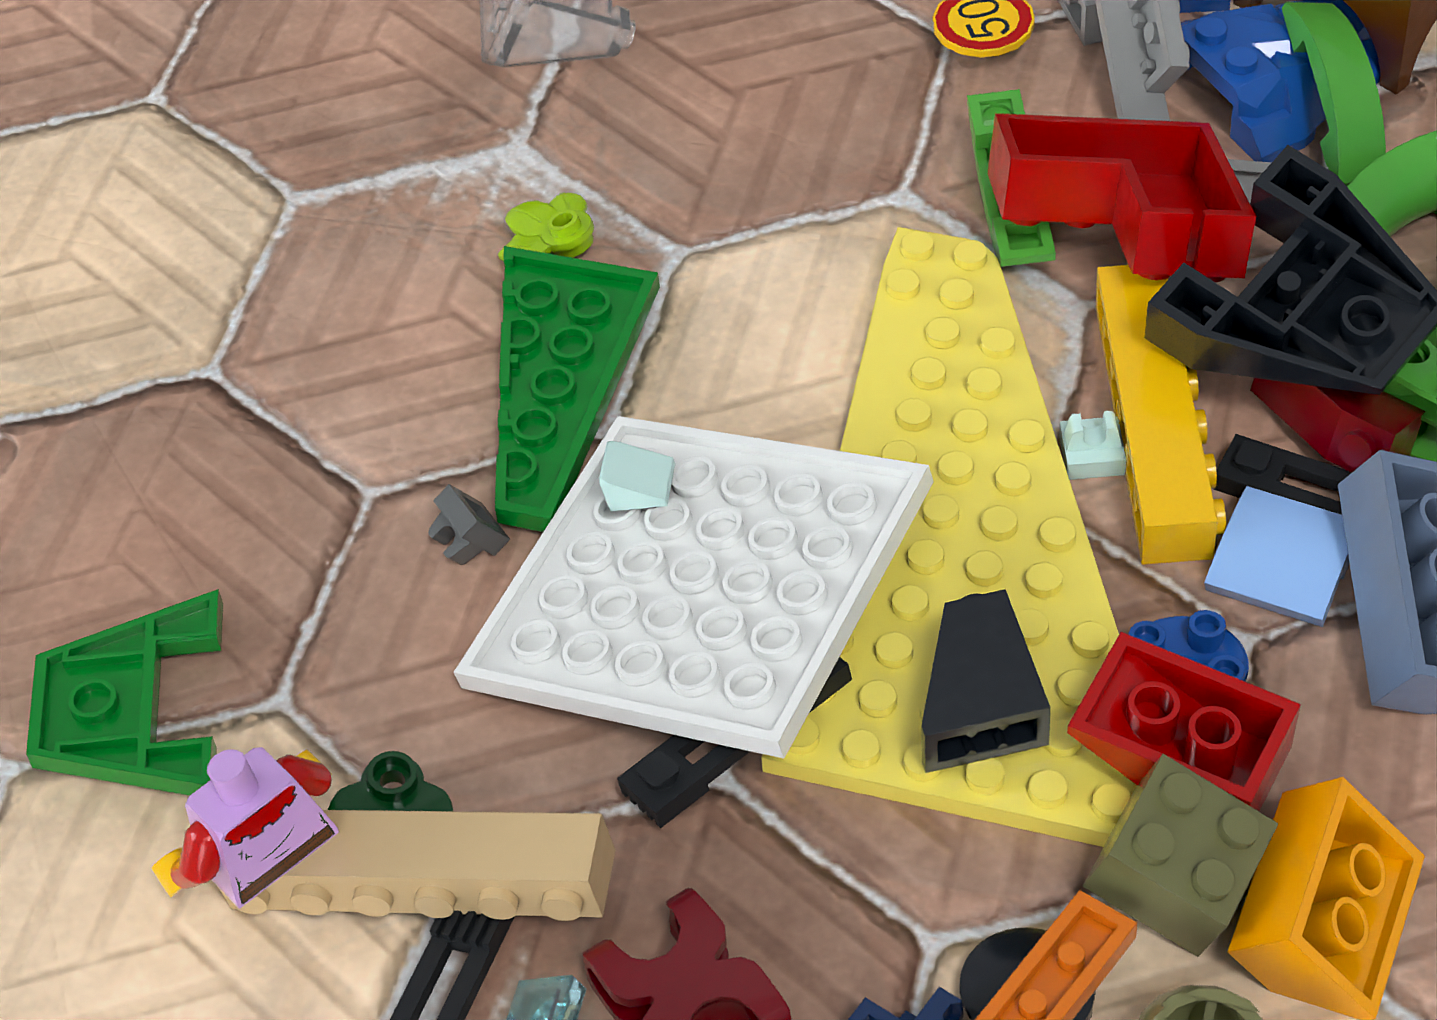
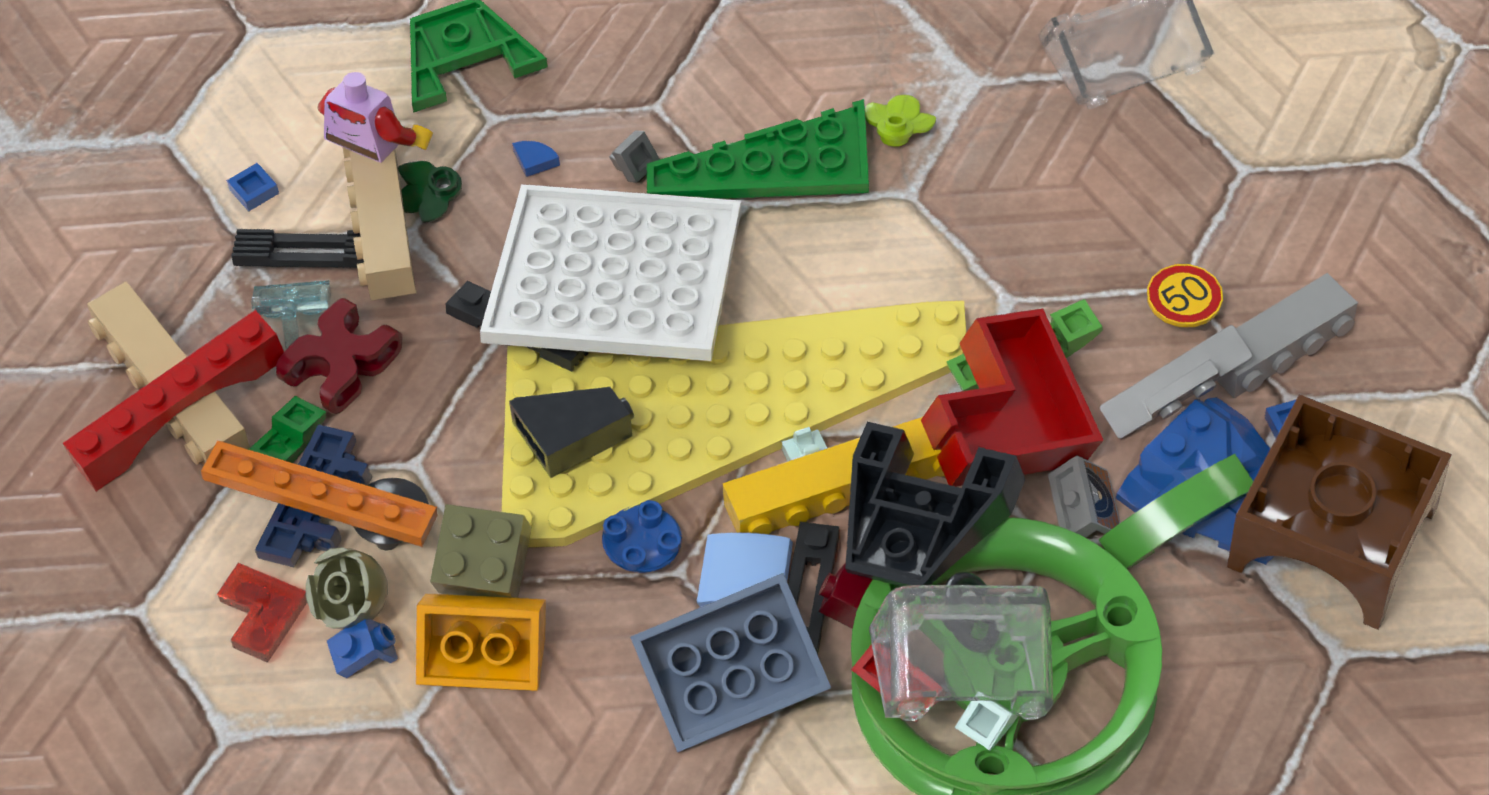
camera: 70 degrees right, 5 degrees up
light aqua slope [599,441,675,511] -> none
red slope [1067,632,1301,811] -> none
none -> blue tile [512,141,560,177]

